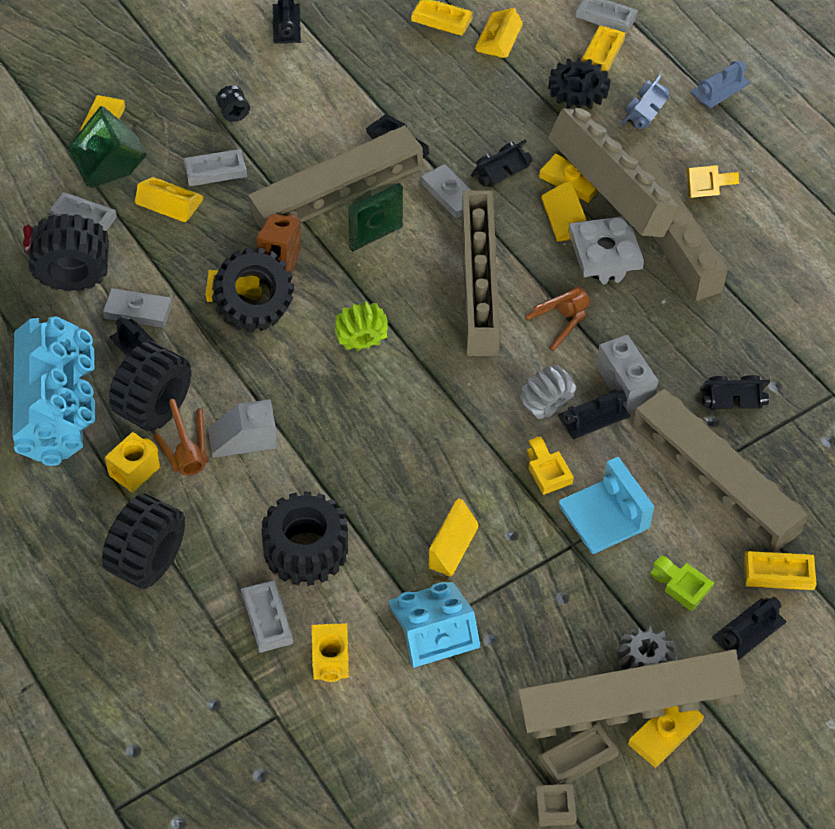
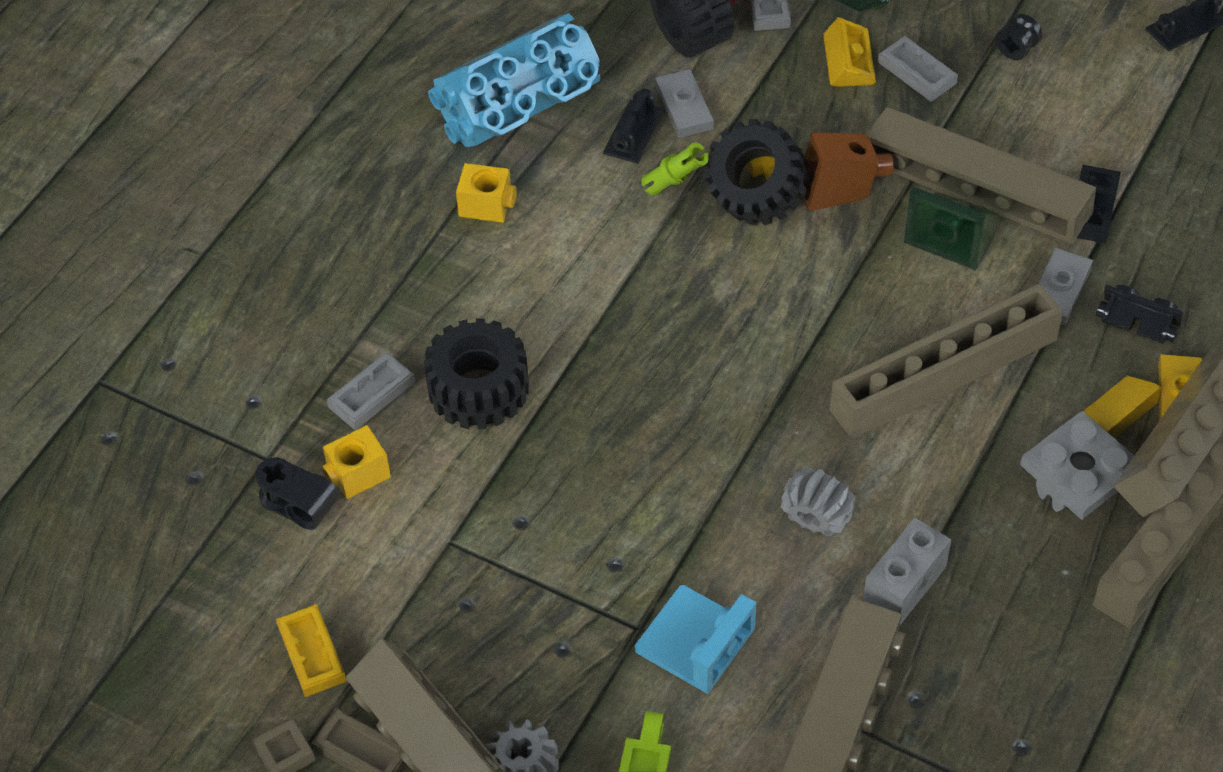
camera: 65 degrees right, 0 degrees up
black tyre [102,493,185,589] -> none
black tyre [109,341,192,432] -> none
dark orange plant [154,399,209,476] -> none
light grey slope [208,399,277,458] -> none
lime gear [334,301,388,351] -> none
medium azure bracket [388,582,480,668] -> none
yellow slope [428,498,478,576] -> none
dark orange plant [525,286,590,351] -> none
yellow plate [527,436,574,495] -> none
black hinge [558,389,630,440] -> none
black hinge [700,375,770,410] -> none
none -> black piece [256,457,339,530]
none -> yellow plate [276,604,347,697]
none -> lime pin [641,142,709,196]

